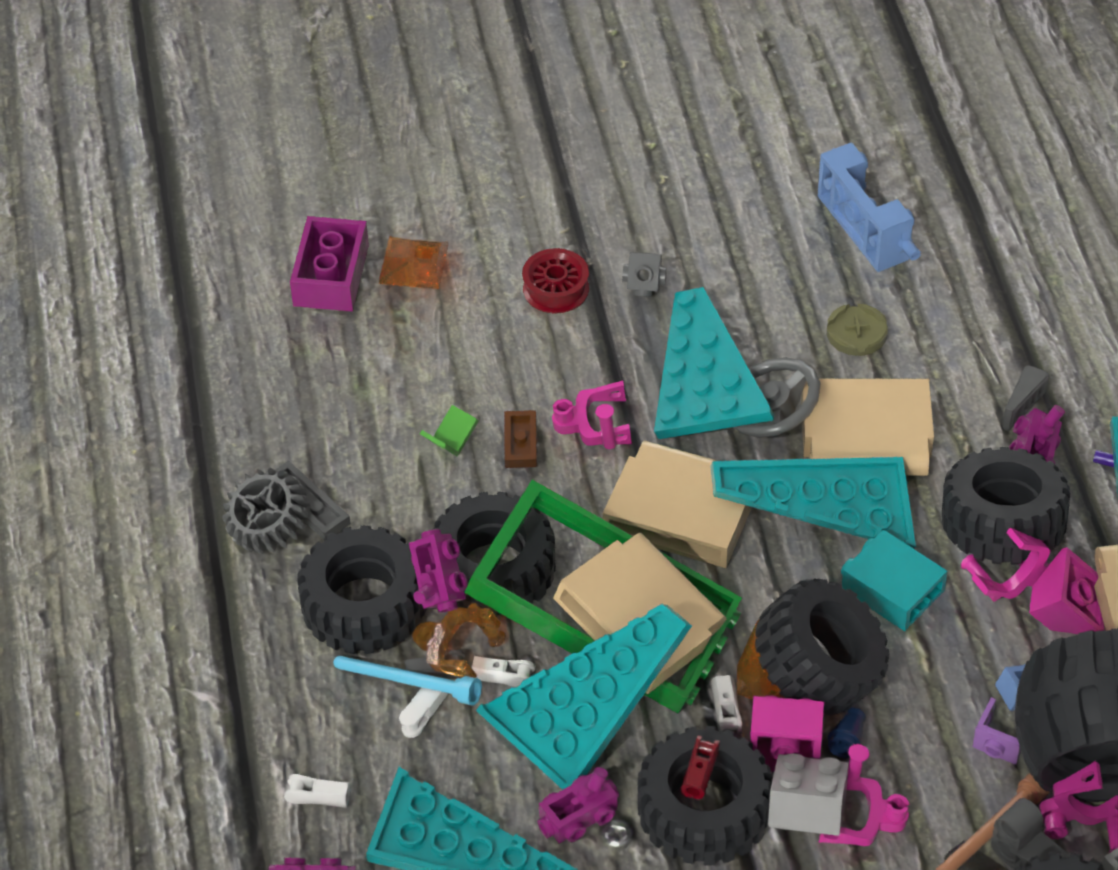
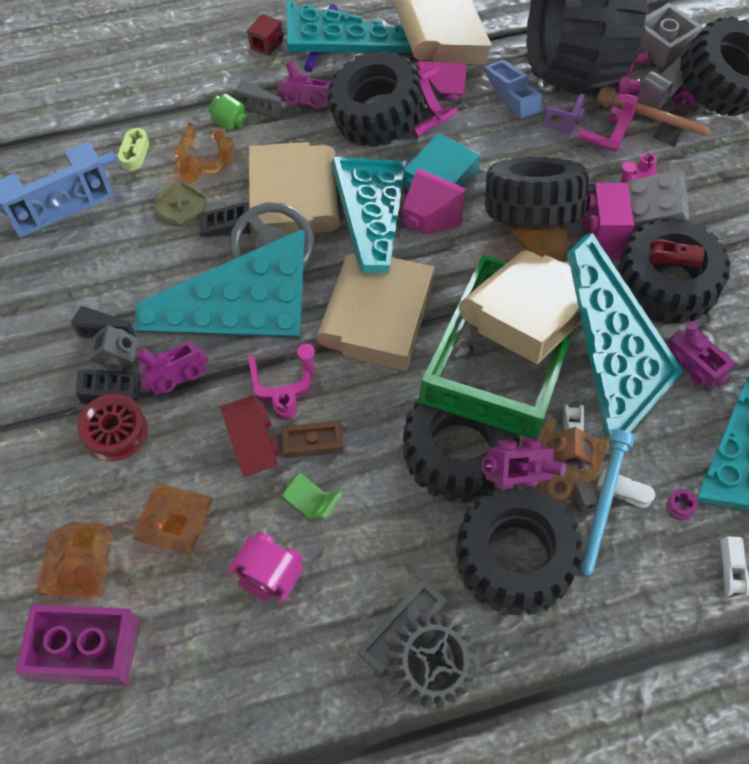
camera: 95 degrees left, 10 degrees up
none -> black slope [71,306,136,338]
none -> black slope [76,369,140,404]
none -> yellowish green beam [118,128,149,171]
none -> clear orange slope [132,482,213,556]
none -> magenta brick [136,340,209,396]
none -> clear orange piece [174,123,235,184]
none -> black slope [200,202,251,237]
none -> bright green head [208,94,246,131]
none -> dark red brick [220,395,280,477]
none -> dark pink brick [227,531,303,605]
none -> dark pink slope [402,168,465,234]
none -> nougat bracket [543,426,598,468]
none -> dark pink piece [576,94,638,152]
none -> magenta bush [666,489,698,520]

